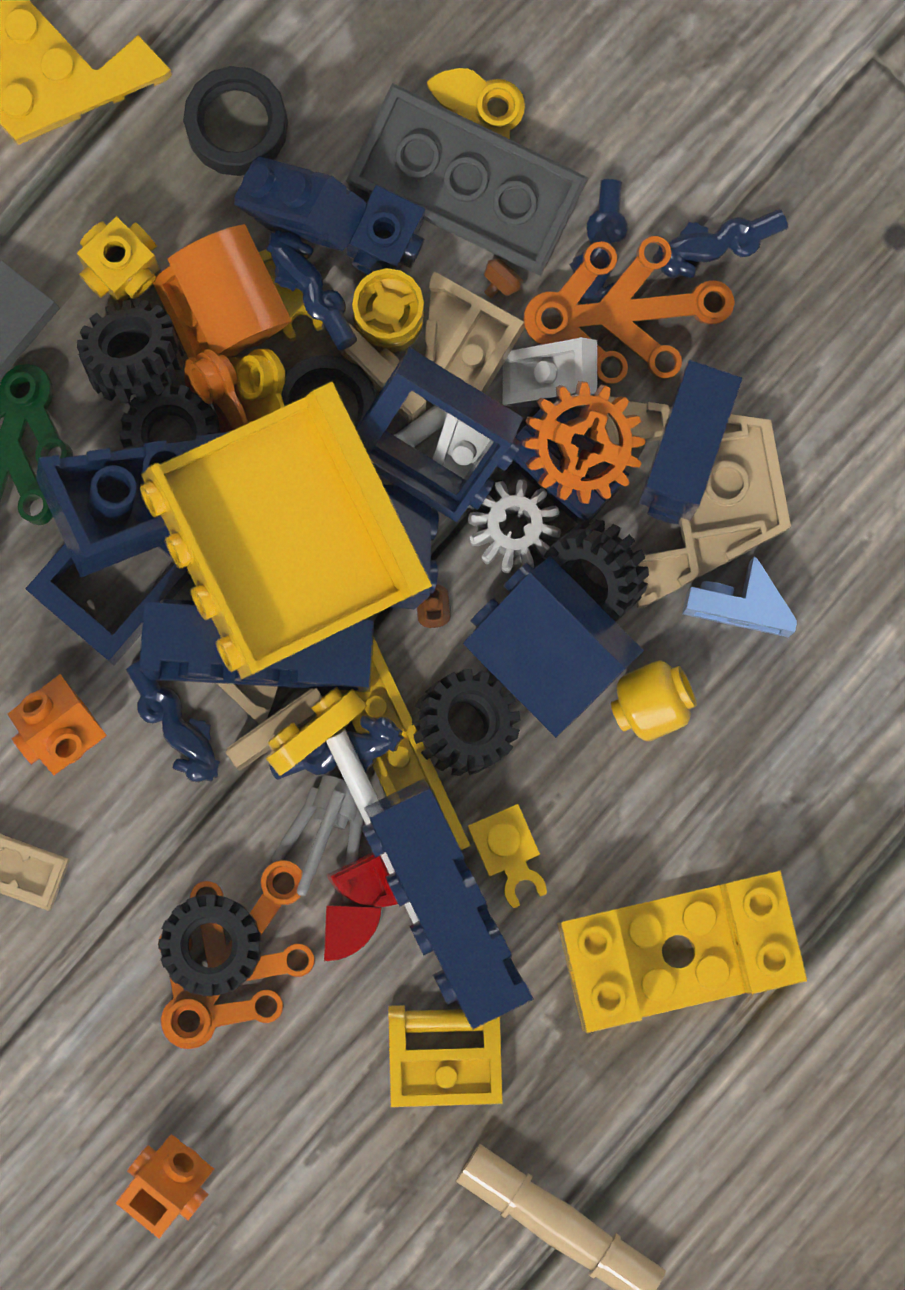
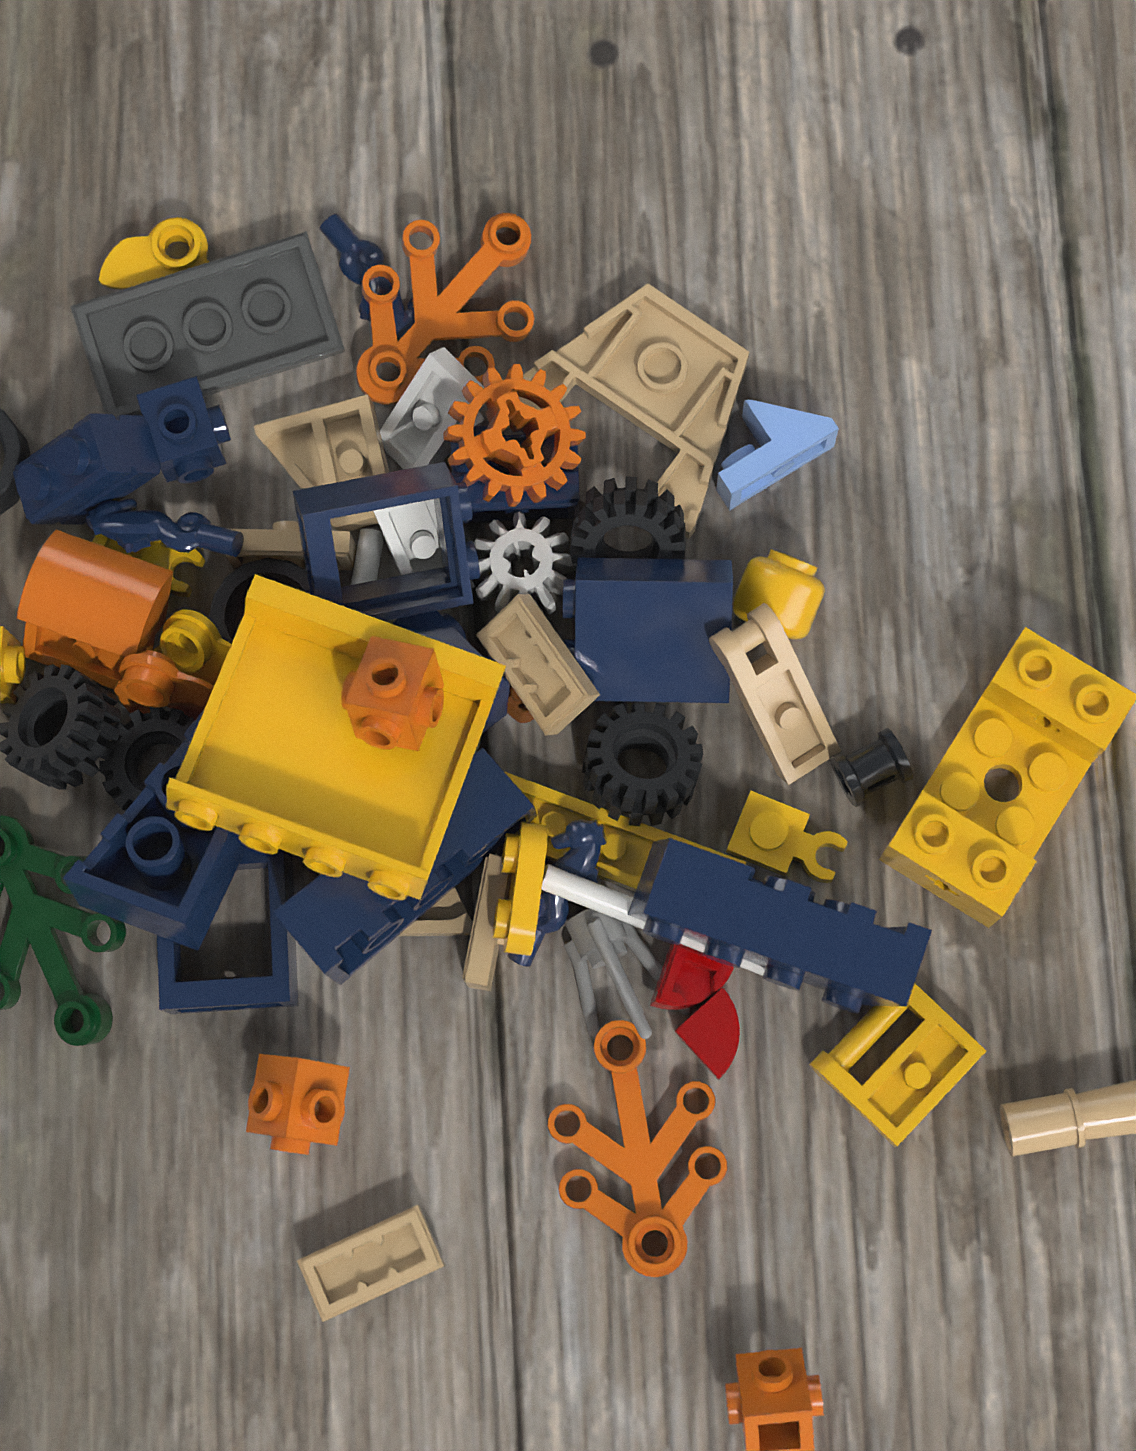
camera: 30 degrees left, 5 degrees down
dark blue animal [126,661,220,783] -> none
black tyre [158,895,262,996] -> none
yellow wheel [352,268,424,353] -> none
dark orange rock [484,259,523,299] -> none
dark blue brick [639,360,743,524] -> none
dark blue animal [652,209,788,278] -> none
none -> orange brick [341,636,444,751]
none -> tan plate [476,594,600,736]
none -> tan plate [709,603,841,785]
none -> black bush [830,728,914,807]

